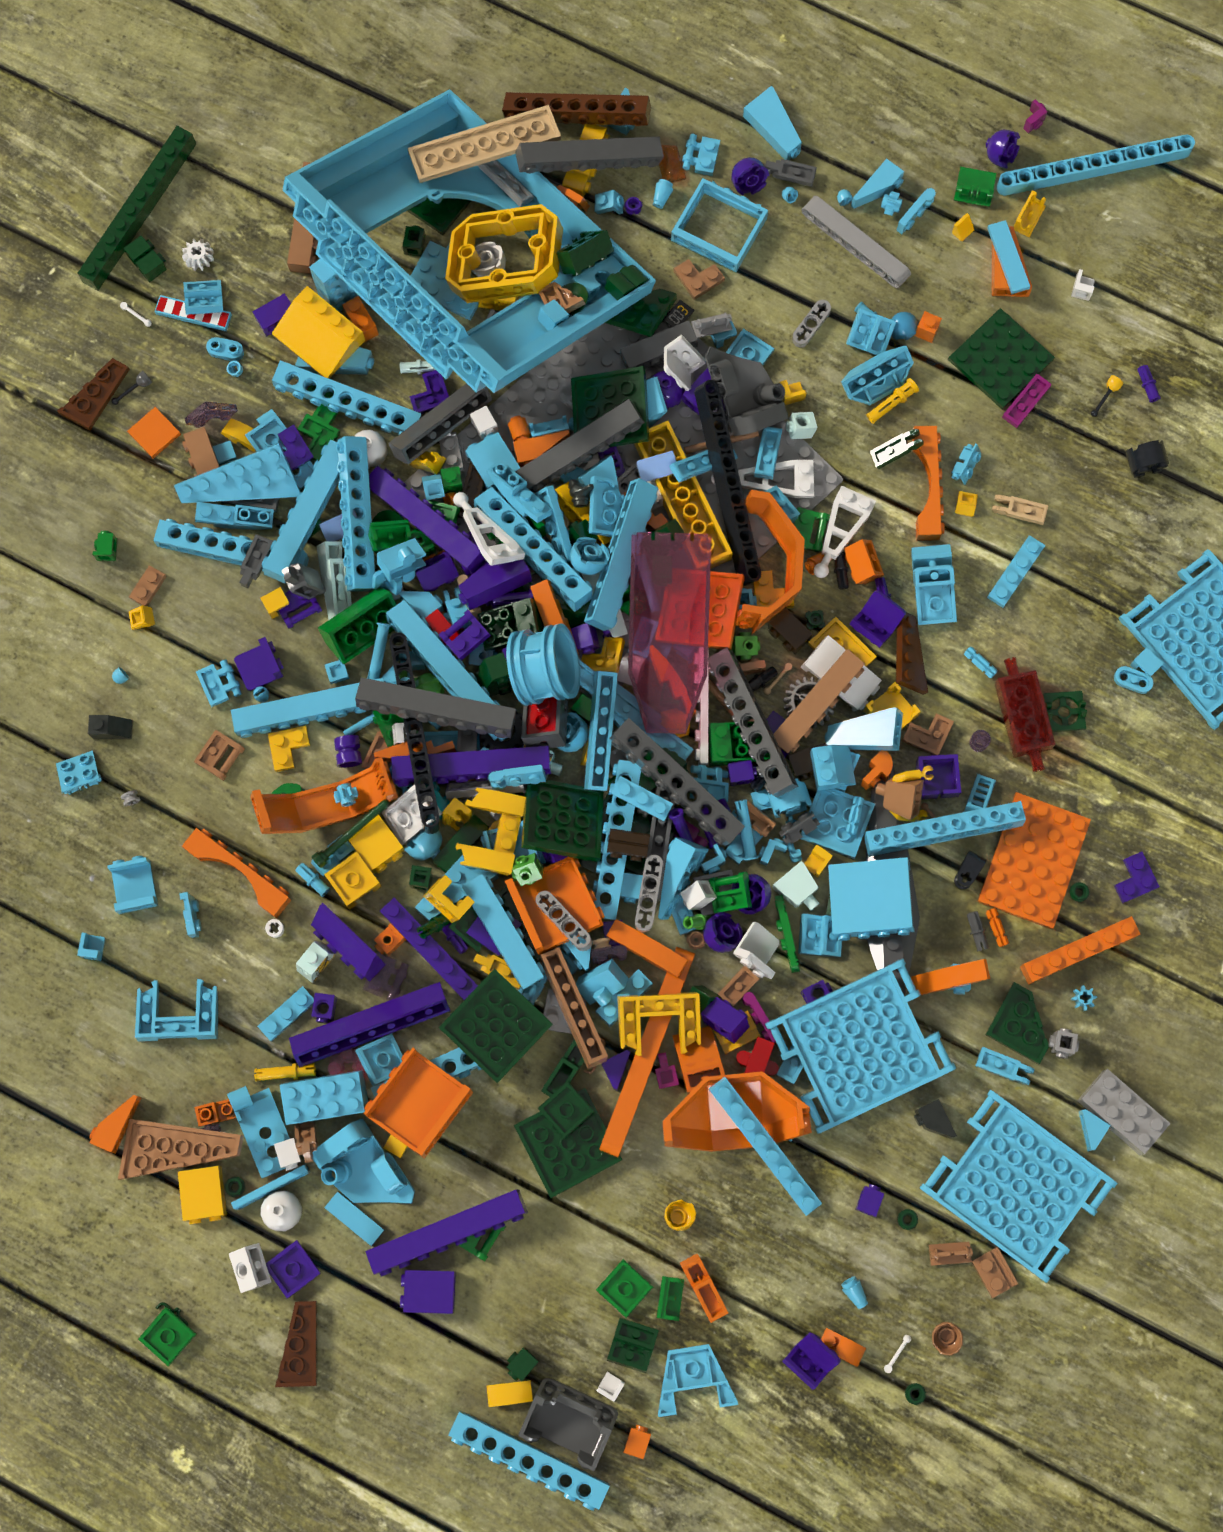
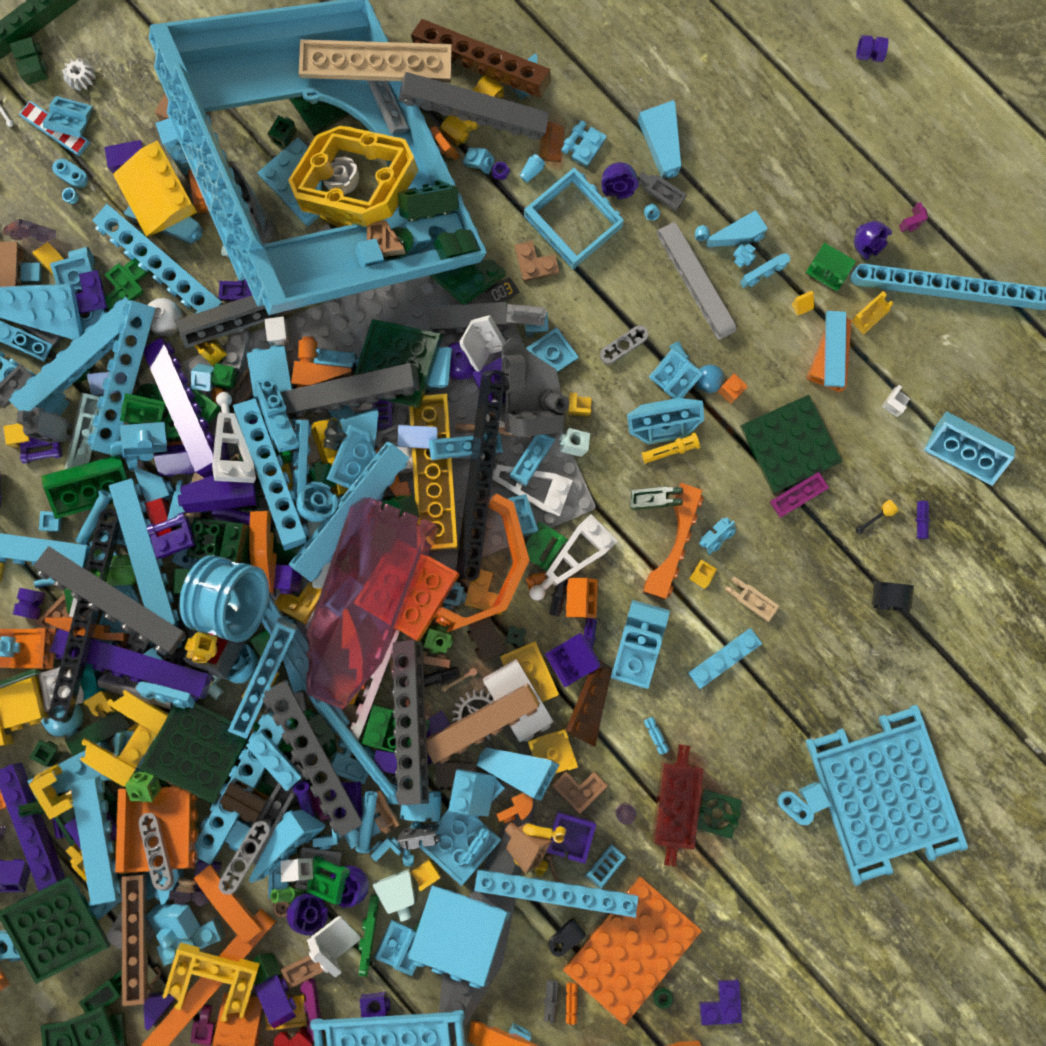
camera: 15 degrees right, 5 degrees up
none -> yellow brick [185,632,217,663]
none -> medium azure axle [316,699,397,798]
none -> medium azure slope [924,411,1015,486]

